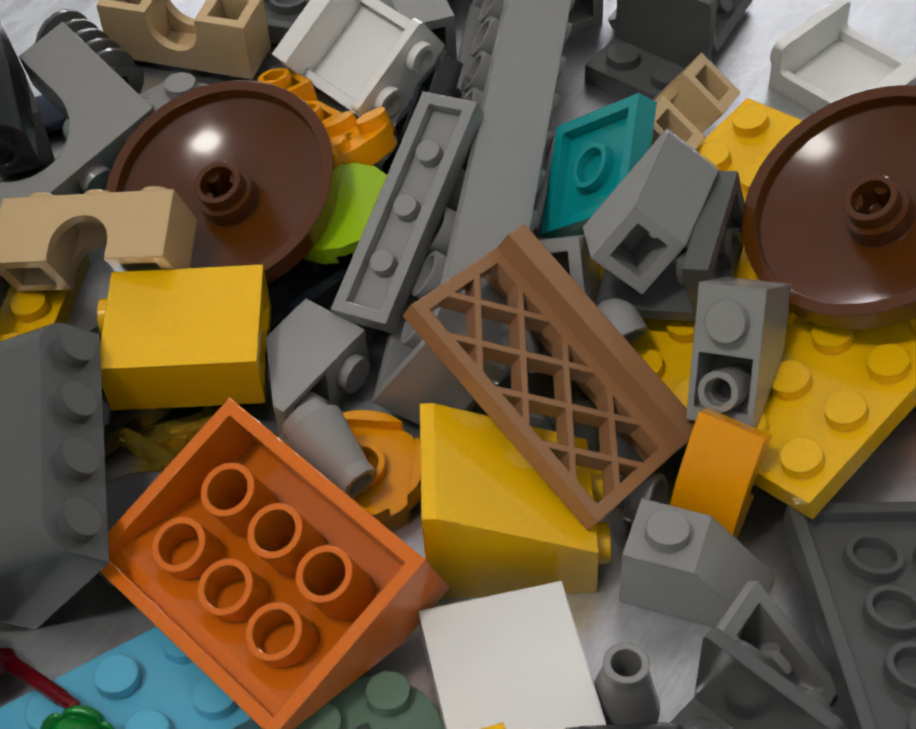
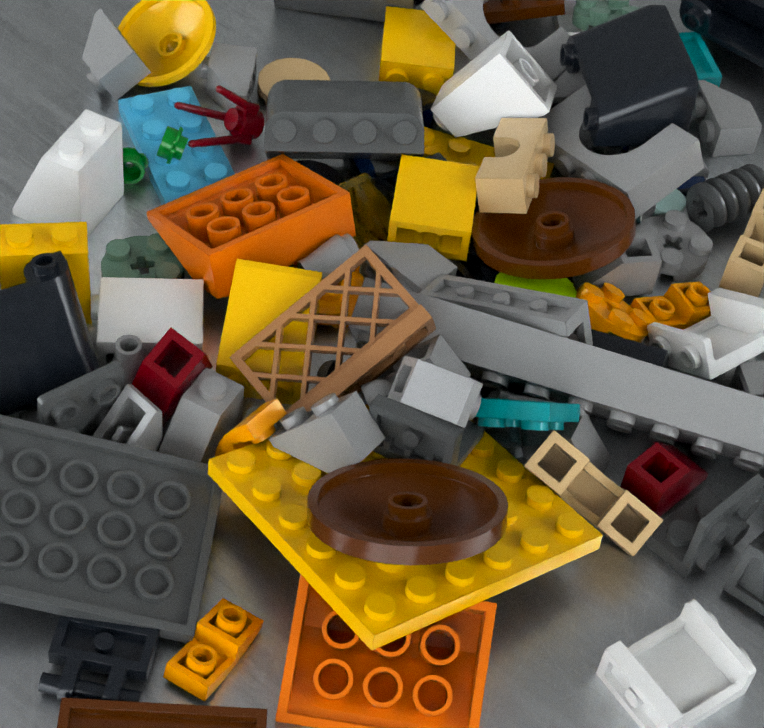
camera: 90 degrees right, 0 degrees up
none -> dark red slope [132,327,213,428]
none -> dark red slope [620,442,708,517]

